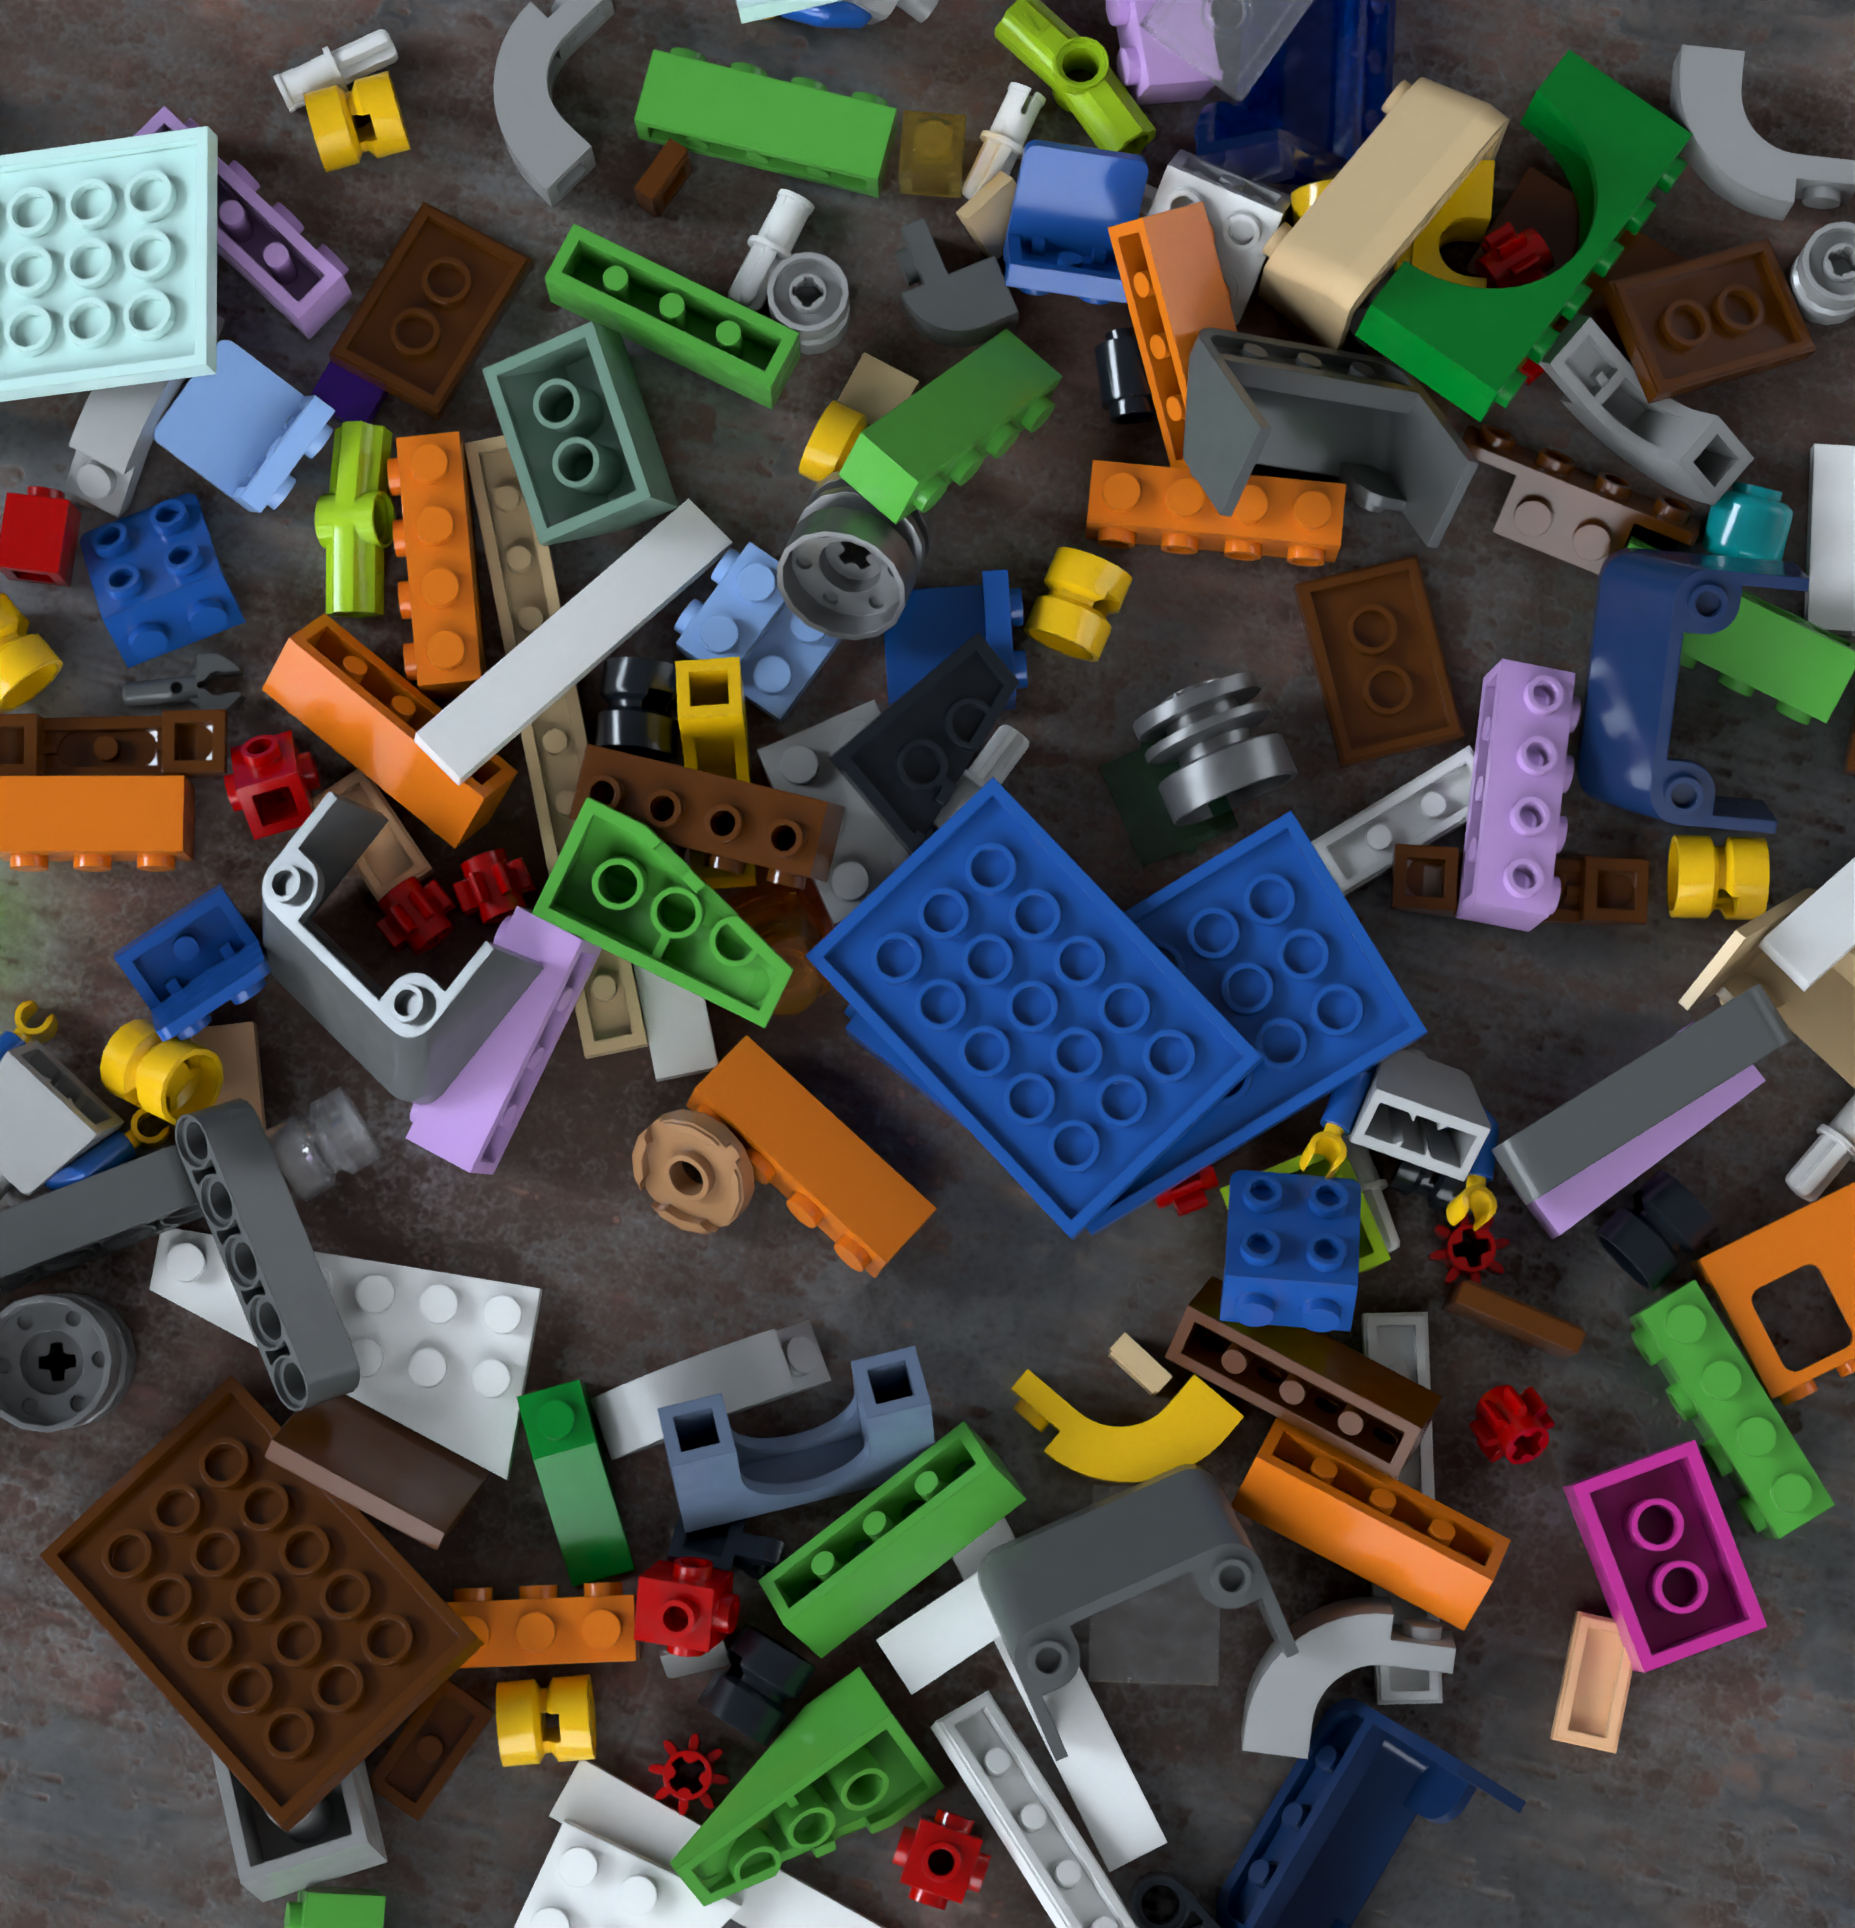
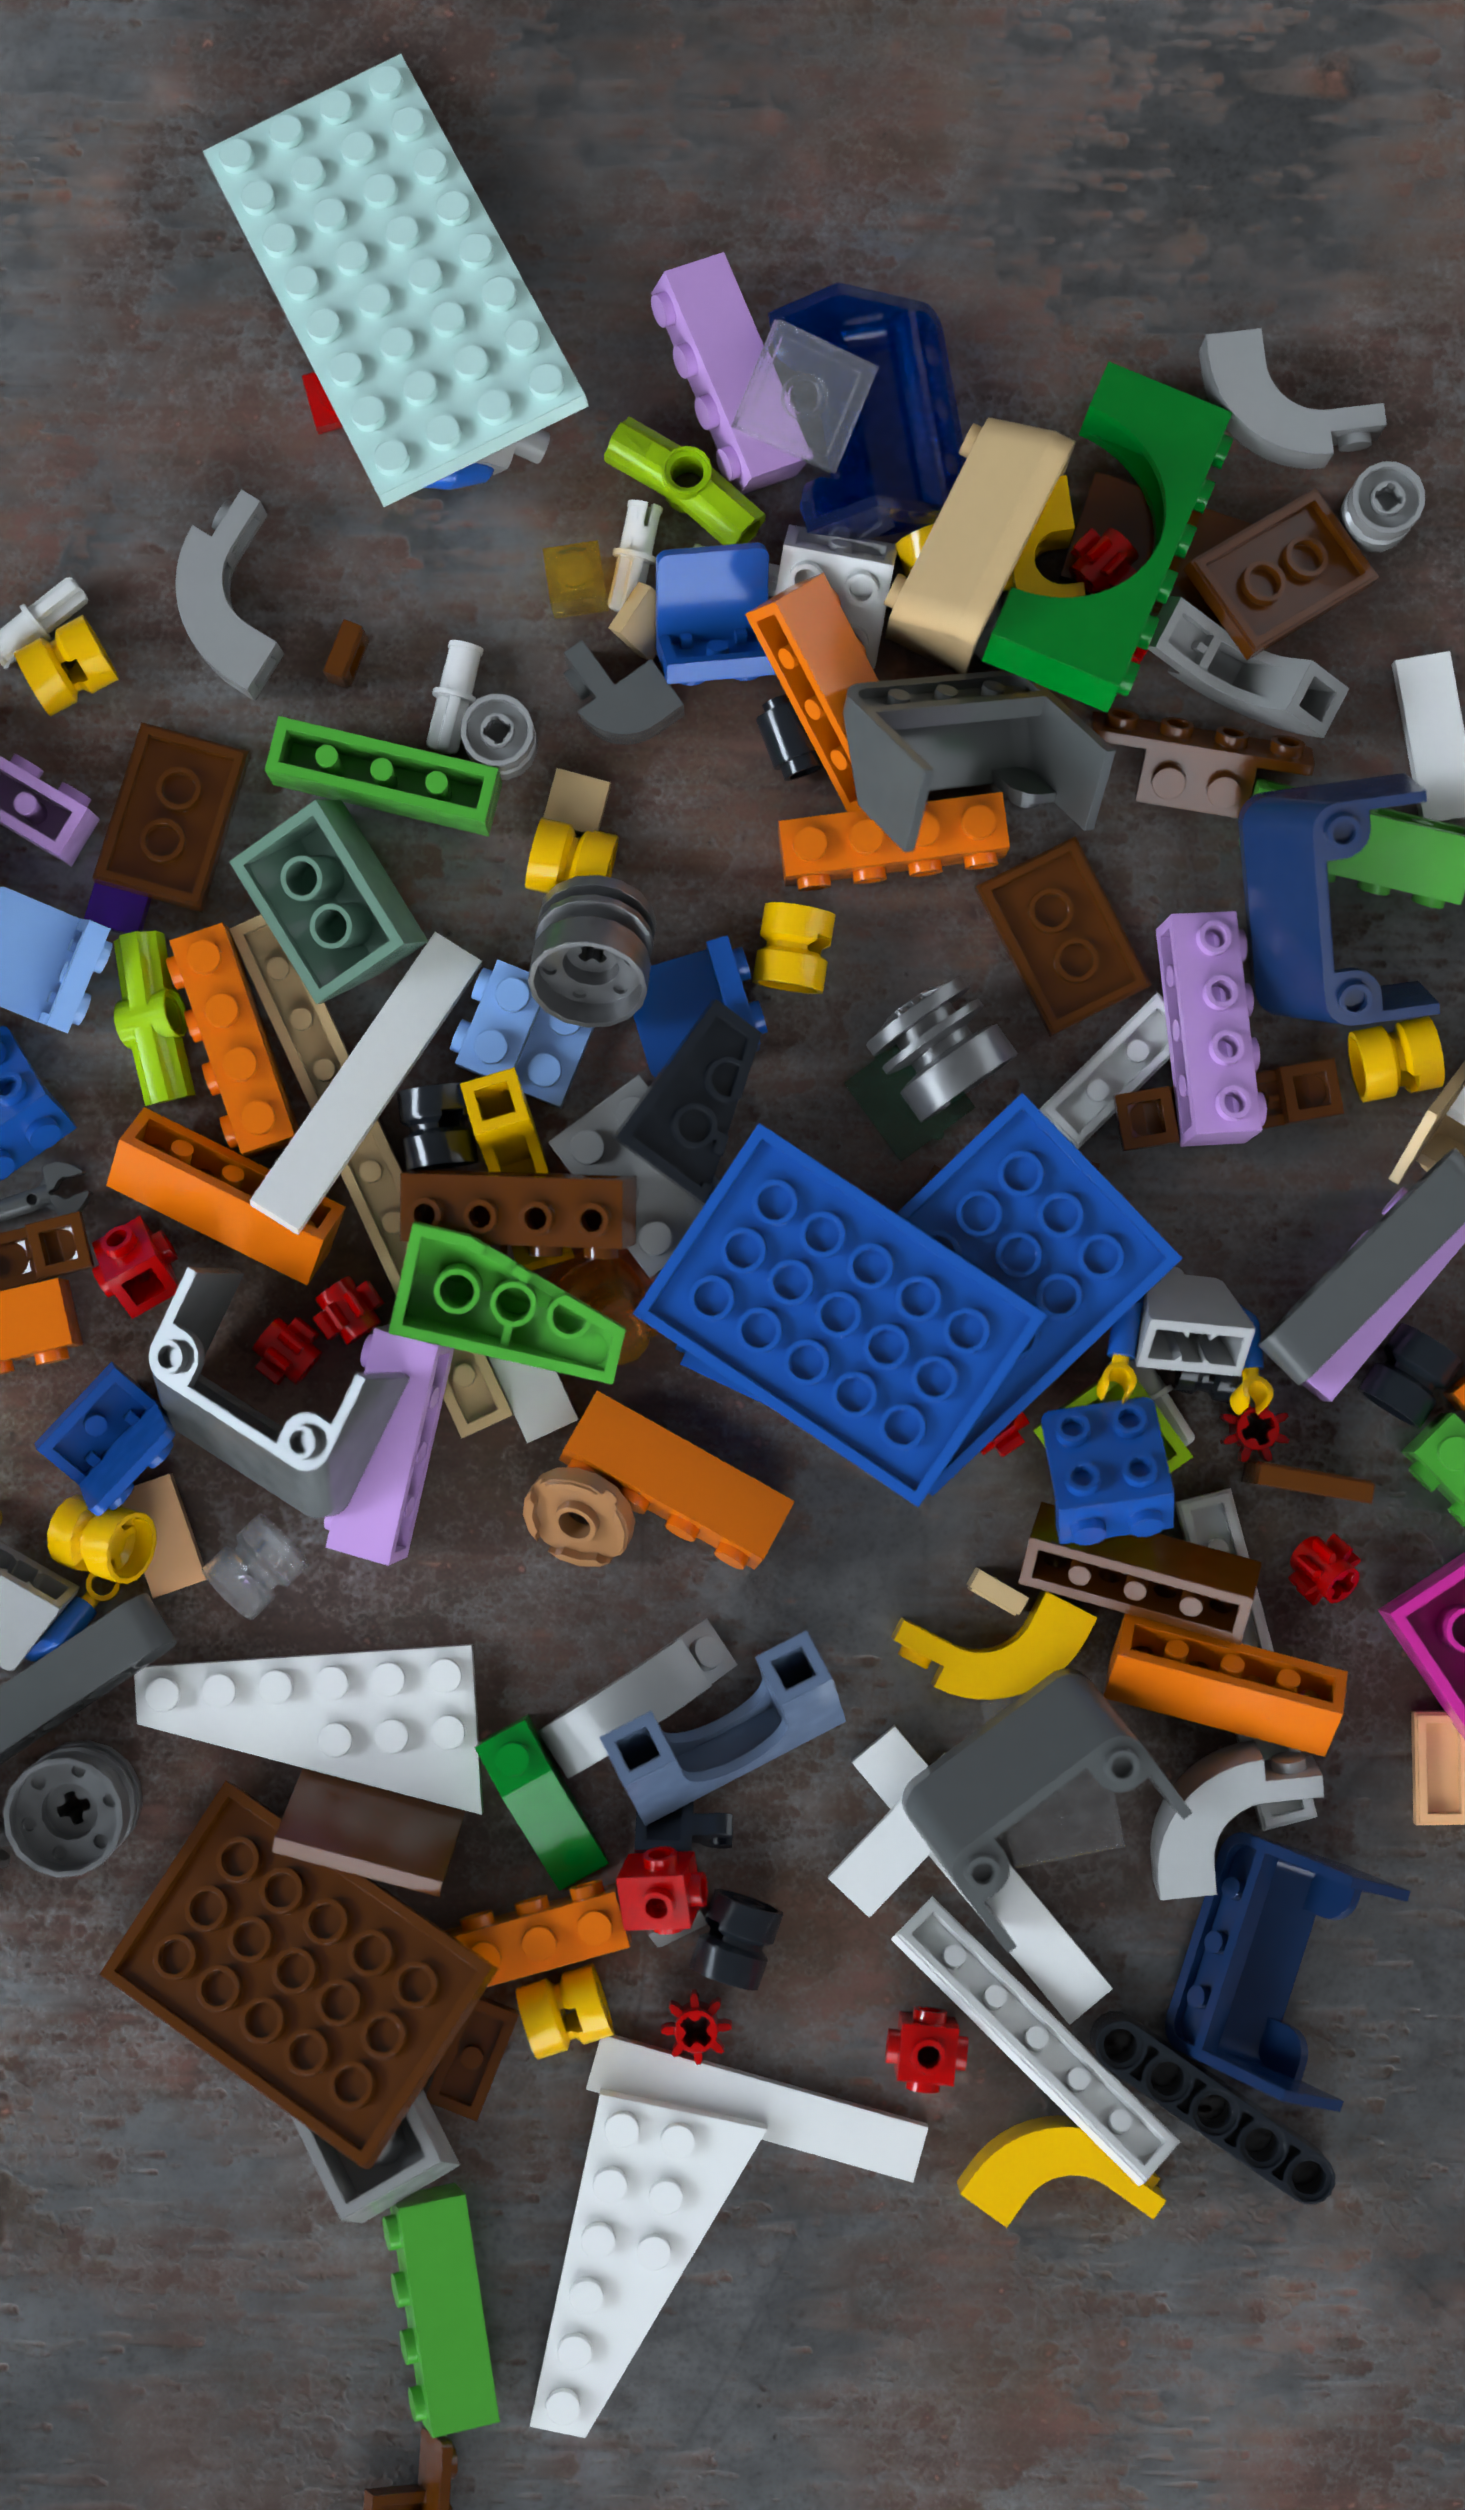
camera: 15 degrees left, 5 degrees up
dark grey beam [175,1098,360,1411] -> none
light nougat tile [312,769,435,902] -> none
bright green brick [634,47,898,198] -> none
bright green wedge [670,1667,945,1906] -> none
bright green brick [758,1421,1027,1658] -> none
bright green brick [838,328,1063,525] -> none
white axle [932,724,1029,829] -> none
teal head [1702,481,1793,561] -> none

